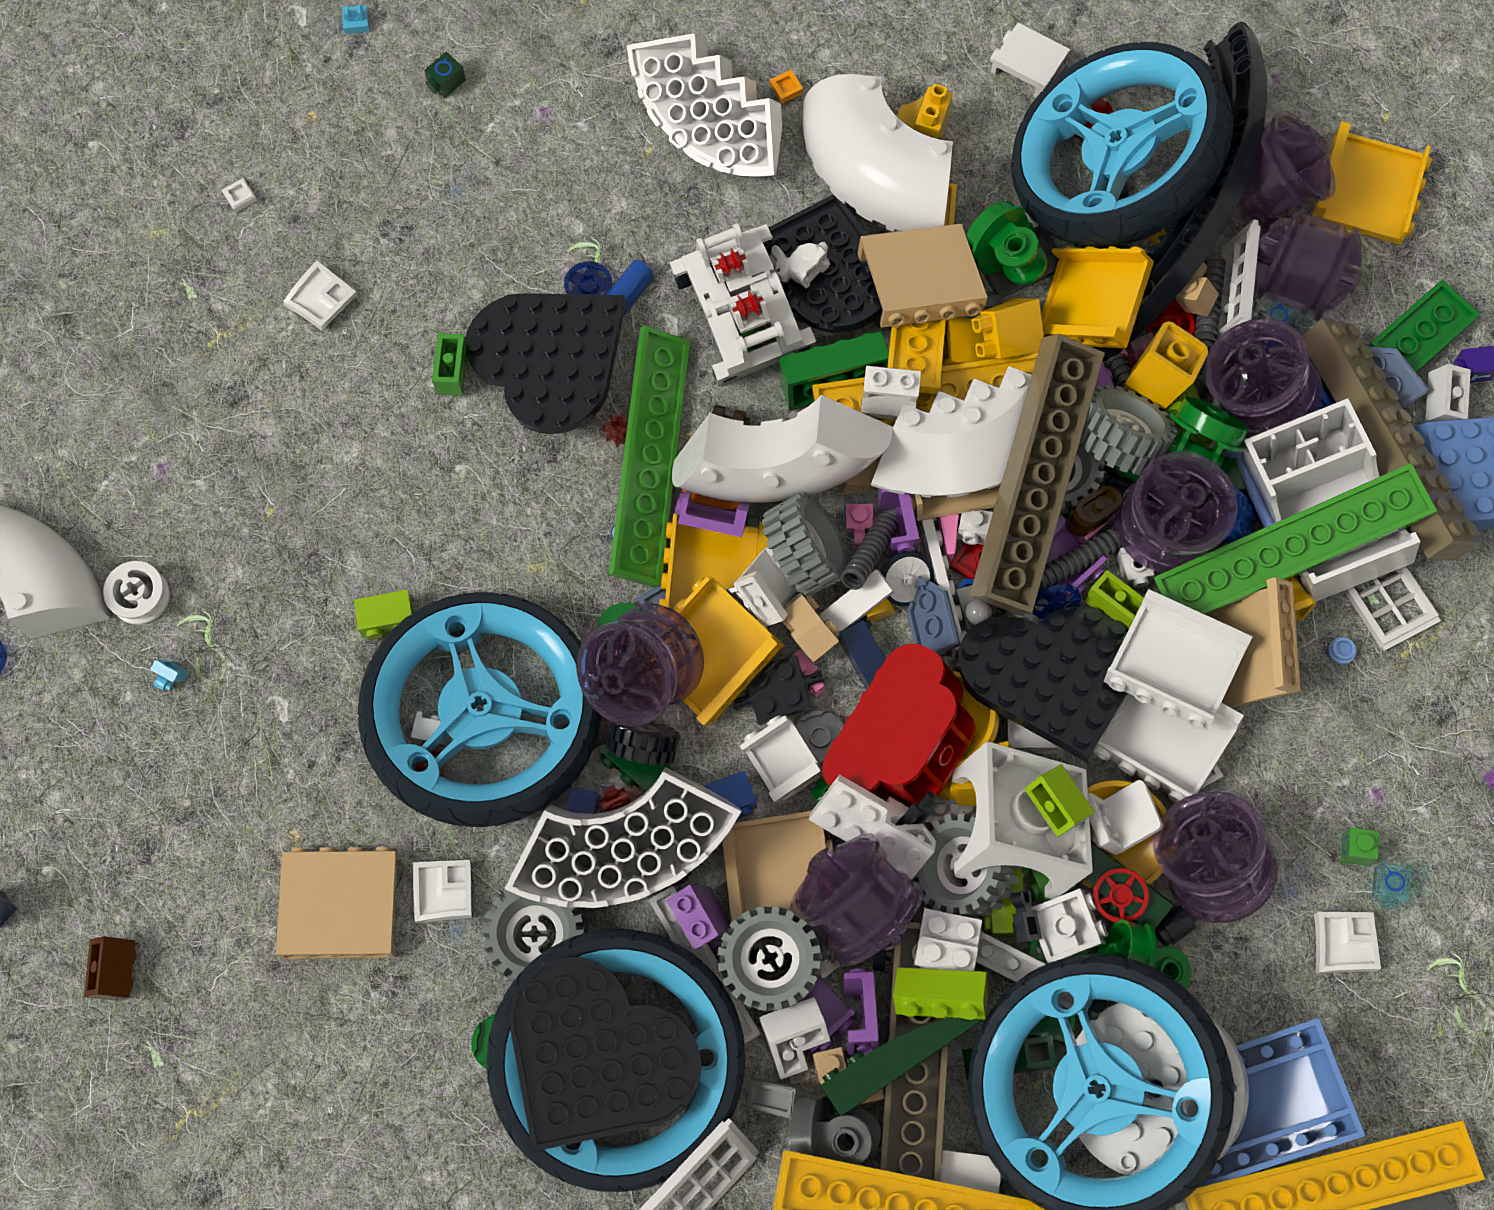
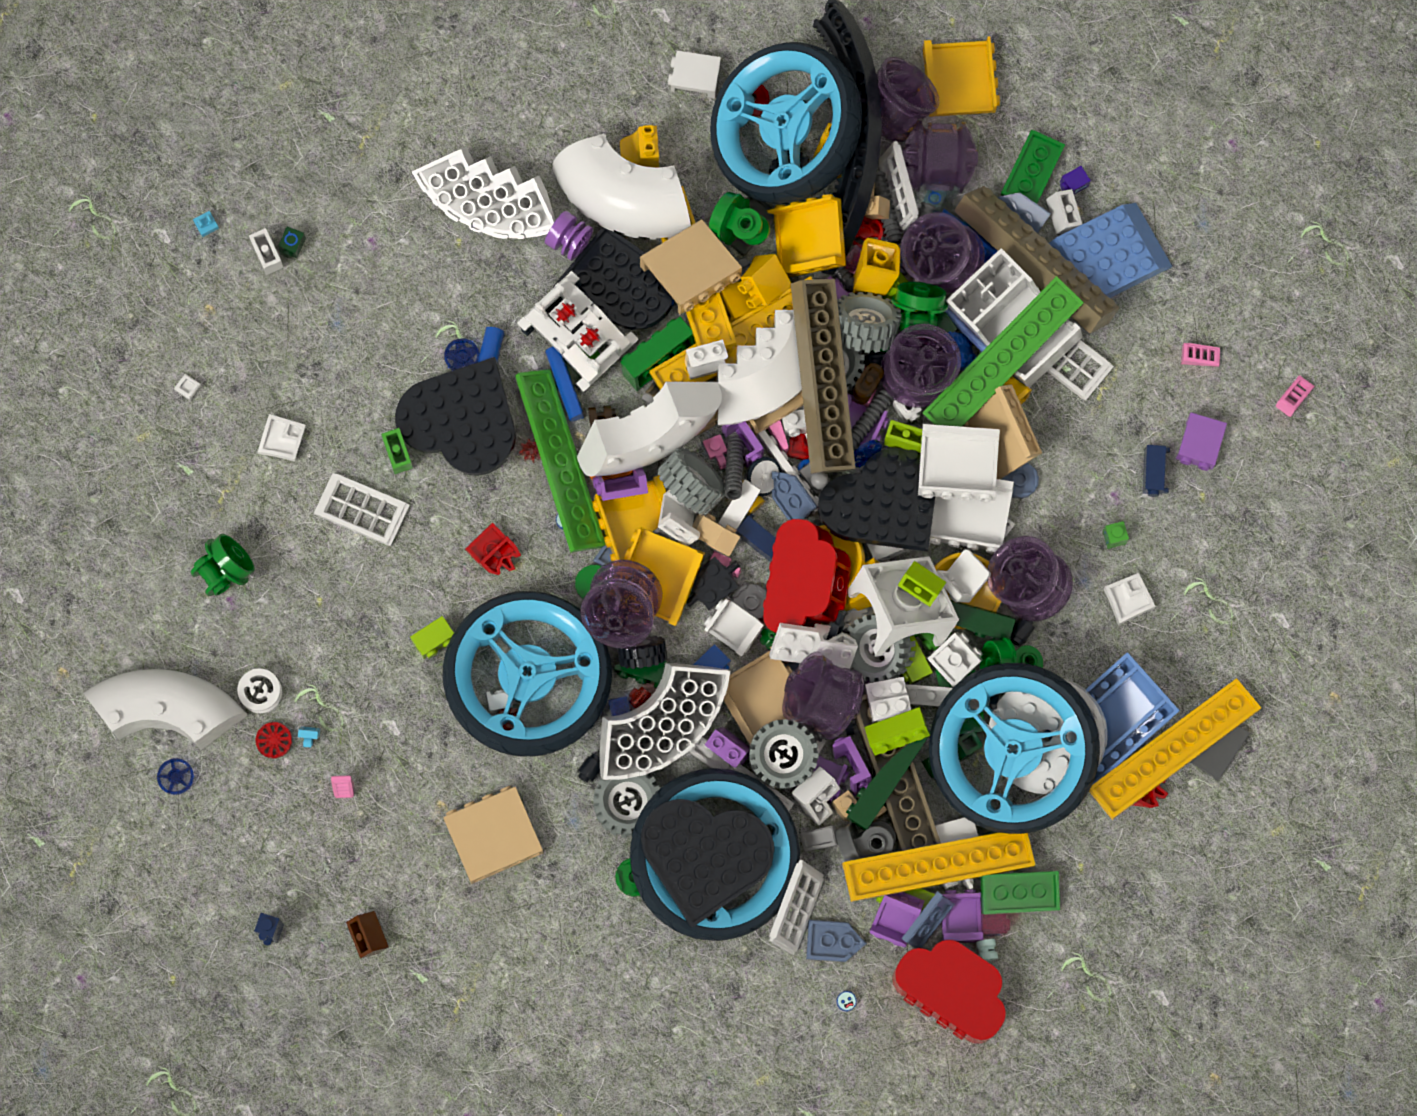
camera: 30 degrees left, 5 degrees up
white plate [413,860,472,924] -> none
light orange plate [769,70,803,104] -> none
white animal [769,242,830,288] -> none
black plate [1011,890,1042,943] -> none
red wheel [1093,868,1149,922] -> none
light blue plate [1328,637,1357,664] -> none
clear light blue brick [1371,862,1412,909] -> none
none -> green piece [190,534,255,596]
none -> white brick [249,228,283,275]
none -> red wheel [255,722,292,759]
none -> white piece [314,473,410,546]
none -> bright pink slope [331,776,354,798]
none -> red plate [465,522,521,575]
none -> medium lavender wheel [545,211,593,261]
none -> blue brick [545,346,585,421]
none -> black brick [577,753,600,783]
none -> sand blue tile [1001,463,1039,499]
none -> dark blue brick [1143,445,1170,497]

